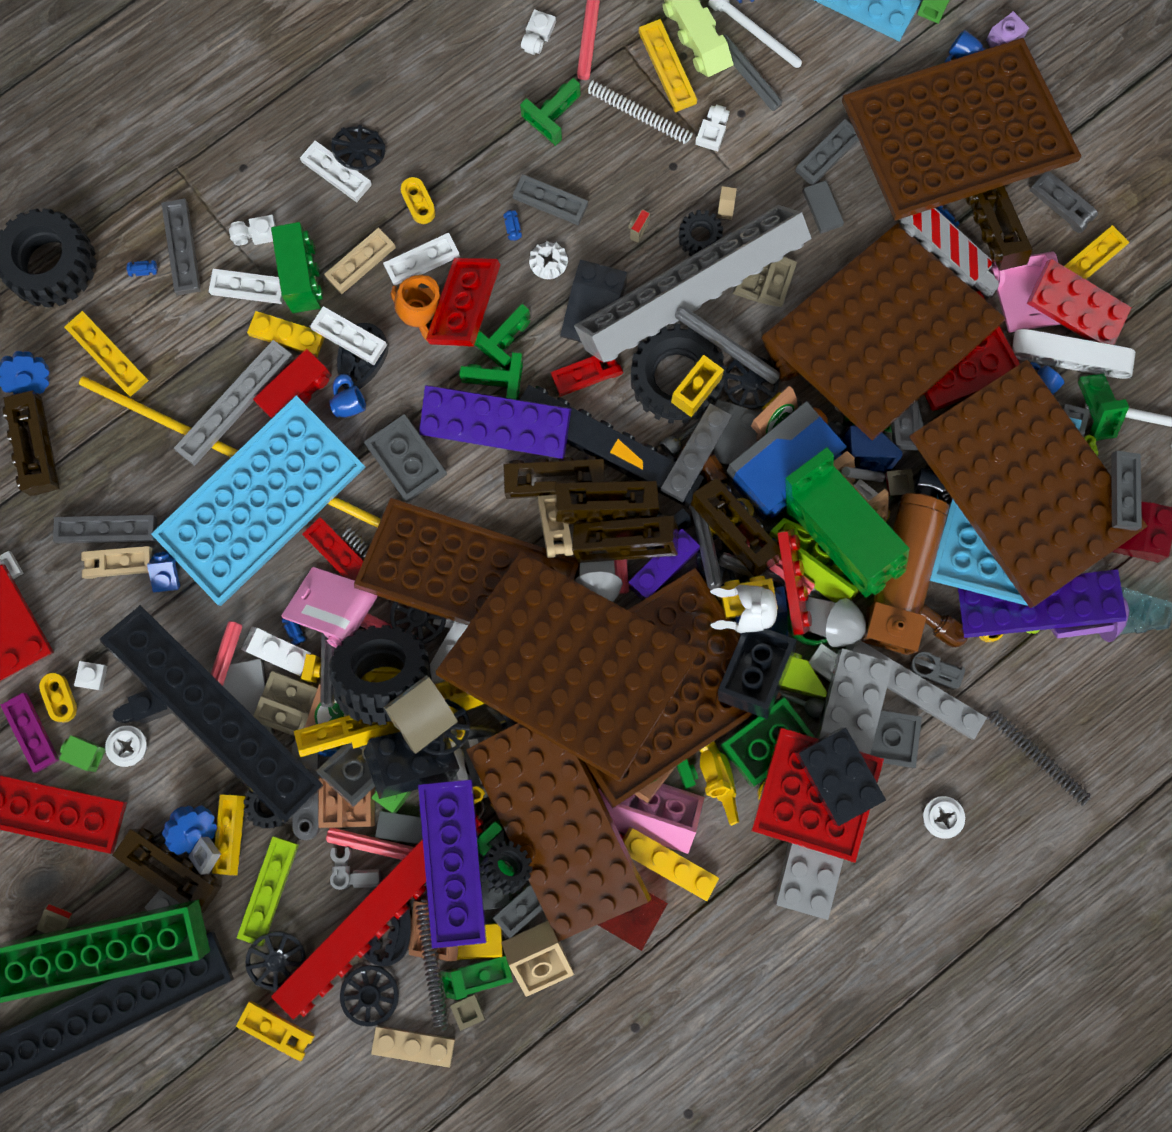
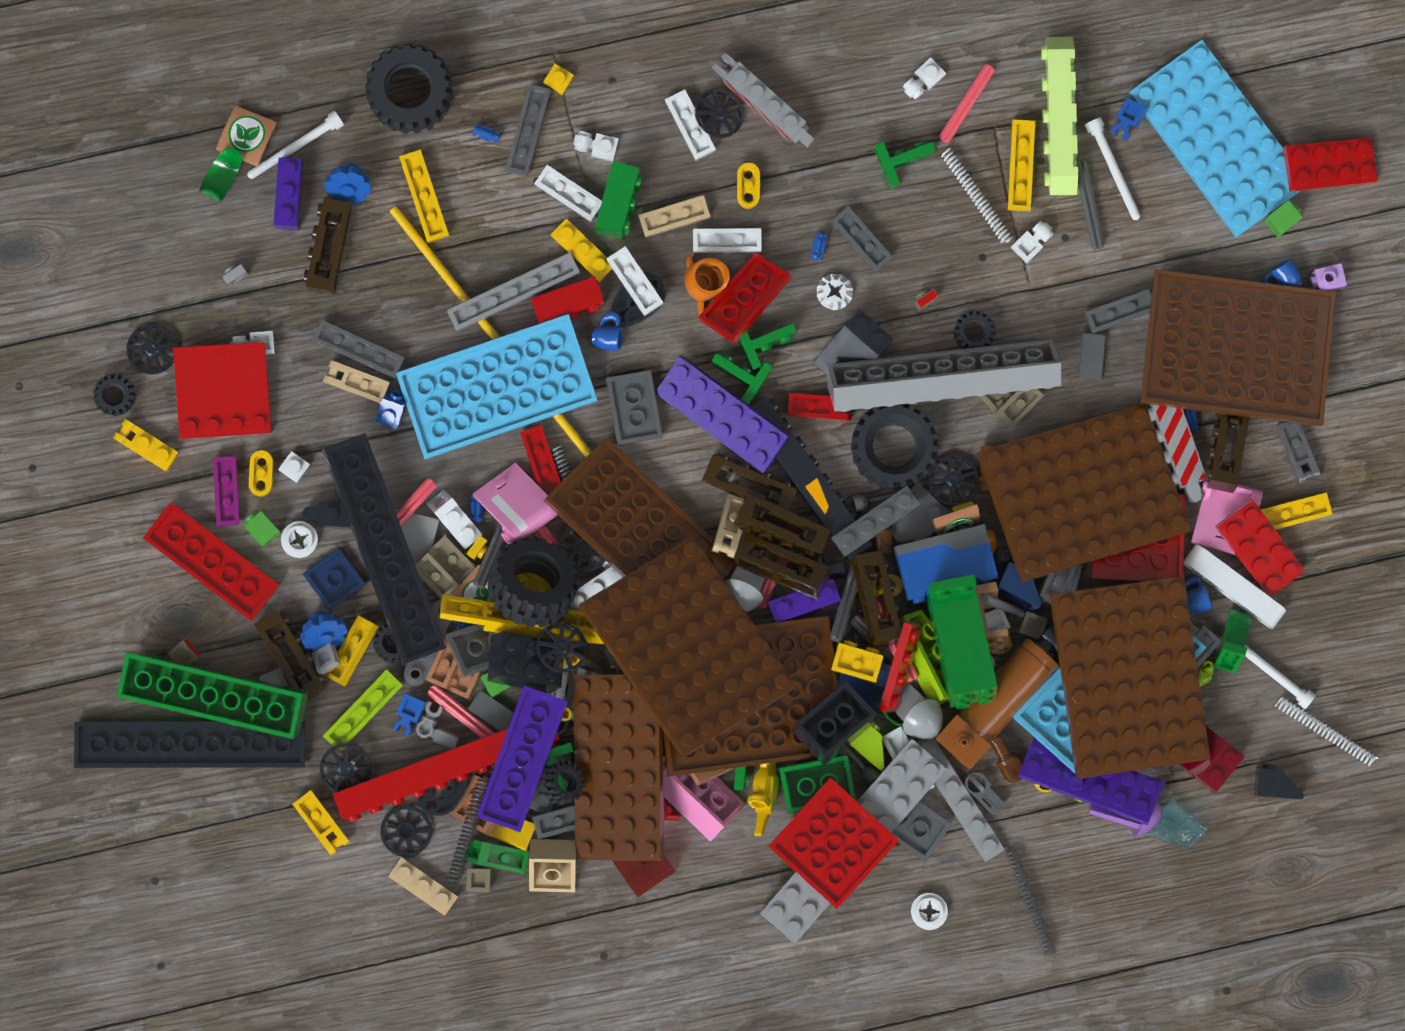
camera: 15 degrees right, 5 degrees up
dark tan slope [384,675,458,754] -> none
yellow plate [623,827,719,901] -> none
yellow brick [671,355,724,417] -> none
flat silver axle [675,306,780,384] -> none
white hair [710,585,777,633] -> none
tan piece [717,186,737,220] -> none
black brick [795,727,886,826] -> none
dark grey plate [1111,451,1142,531] -> none
none -> dark blue tile [303,547,367,611]
none -> blue plate [394,693,427,736]
none -> yellow plate [543,64,574,96]
none -> light grey hinge [712,53,814,148]

